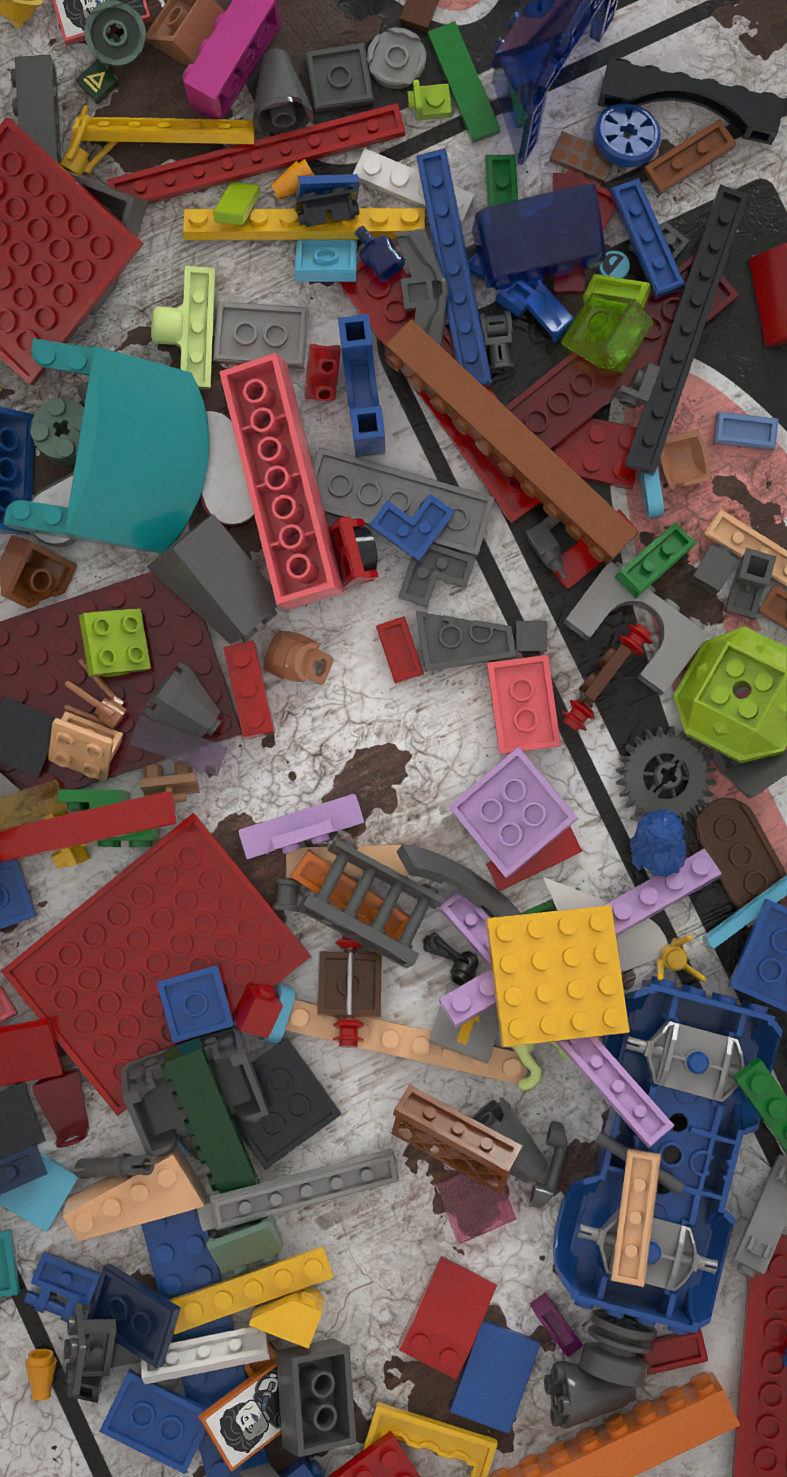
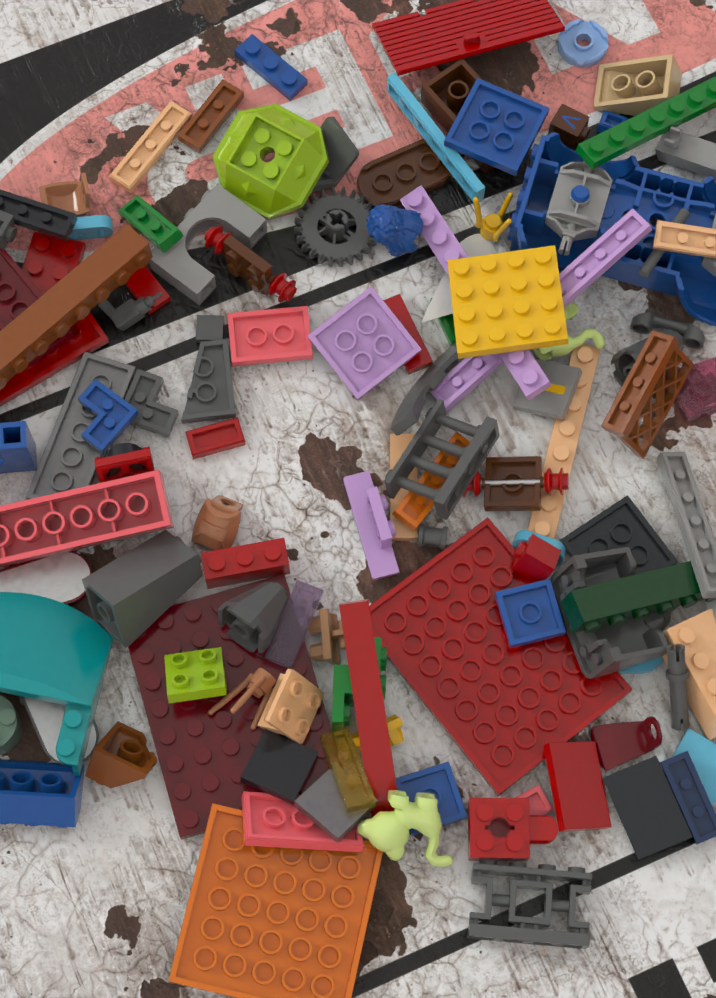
camera: 90 degrees left, 15 degrees down
pearl dark grey piece [422,932,478,986] -> none
dark grey brick [688,544,738,595] -> none
medium blue tile [713,412,778,451] -> none
dark grey slope [724,548,777,620] -> none

